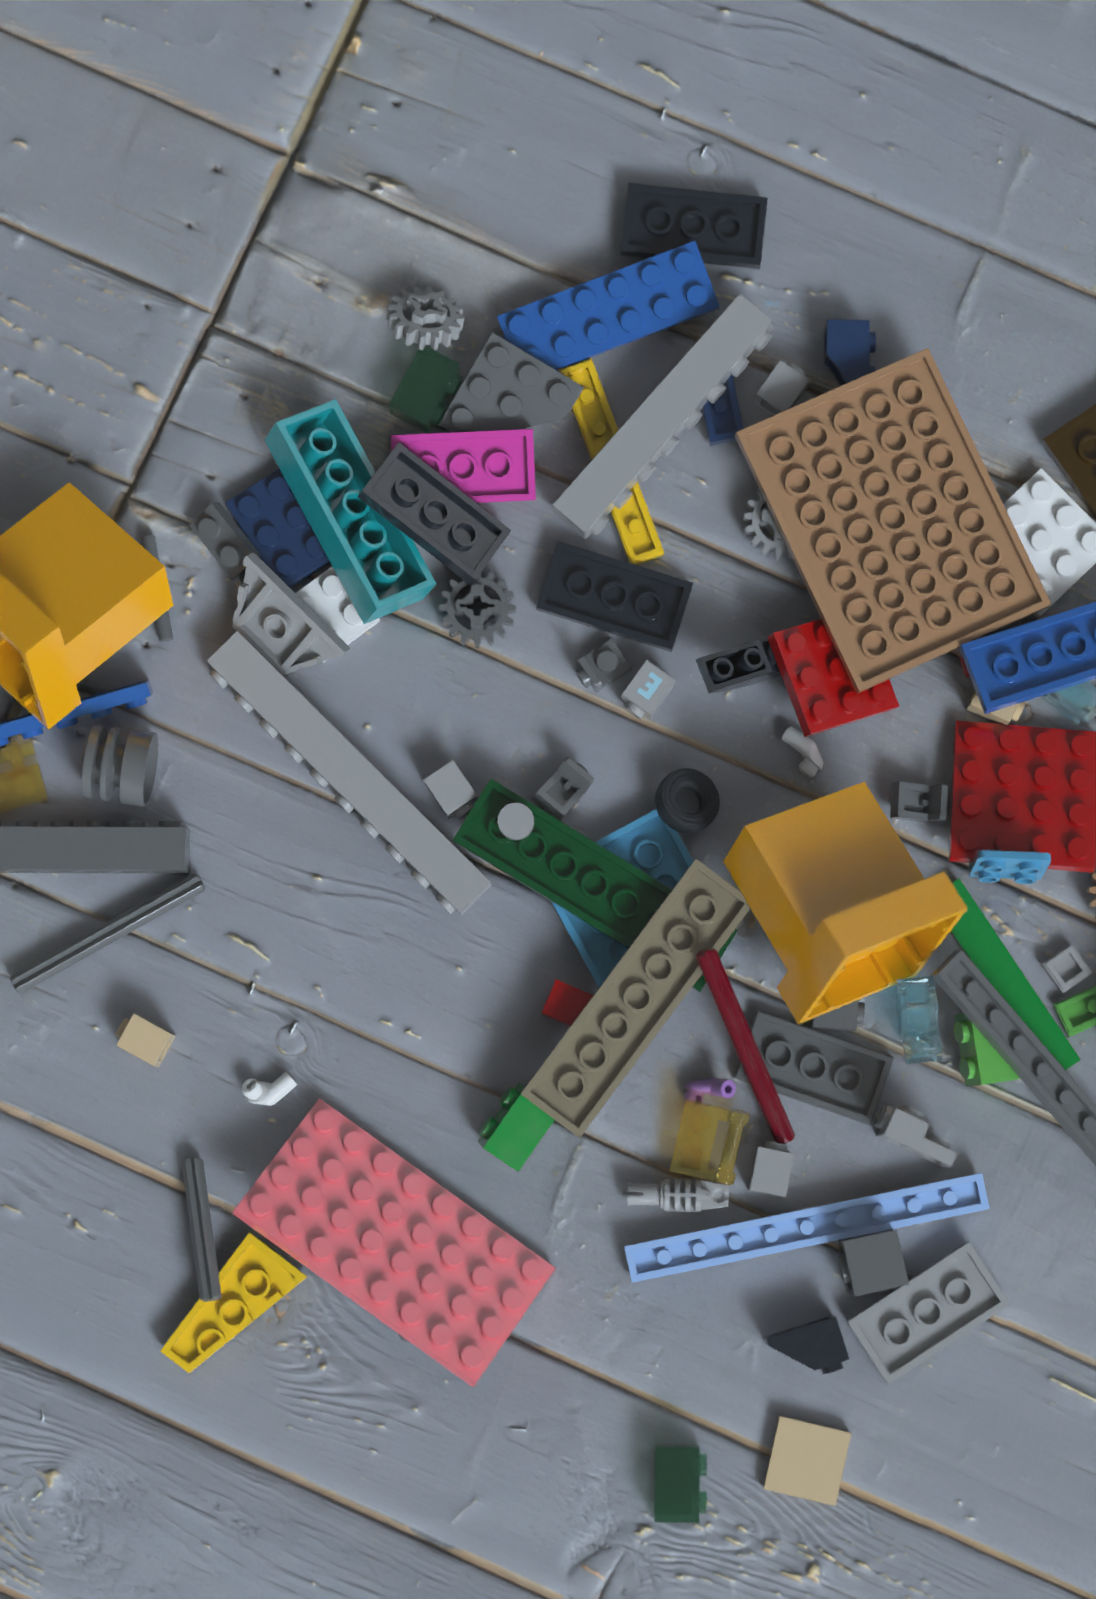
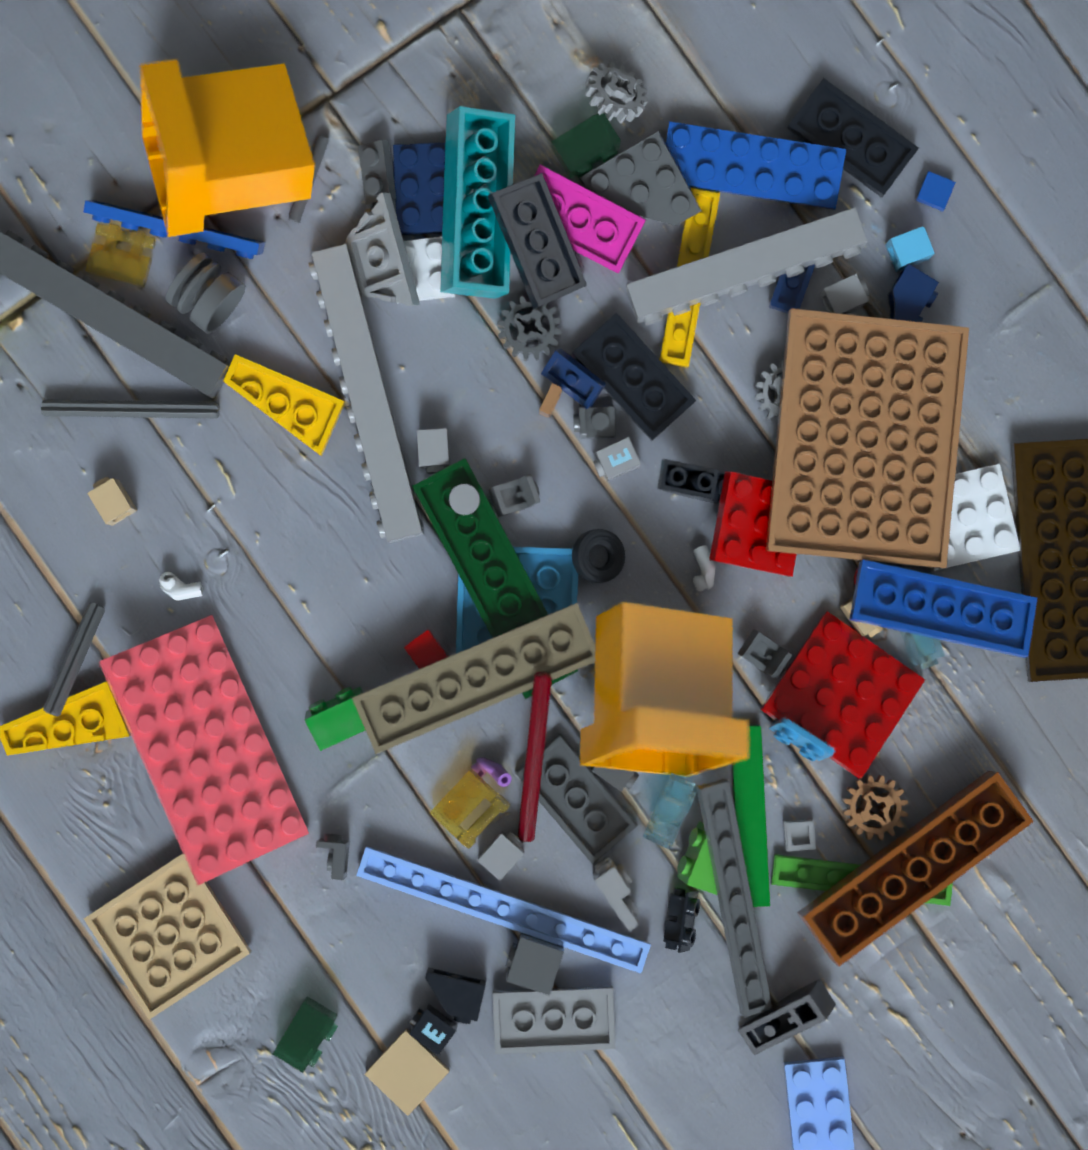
camera: 30 degrees right, 5 degrees up
light grey hinge [628,1178,729,1212] -> none
none -> tan plate [84,854,252,1020]
none -> yellow wing [223,354,345,457]
none -> dark grey bracket [316,834,350,880]
none -> black brick [409,1004,458,1056]
none -> medium nougat tile [539,383,562,418]
none -> dark blue plate [541,348,606,409]
none -> black hinge [663,888,701,953]
none -> medium azure panel [885,227,935,272]
none -> blue tile [915,171,956,212]

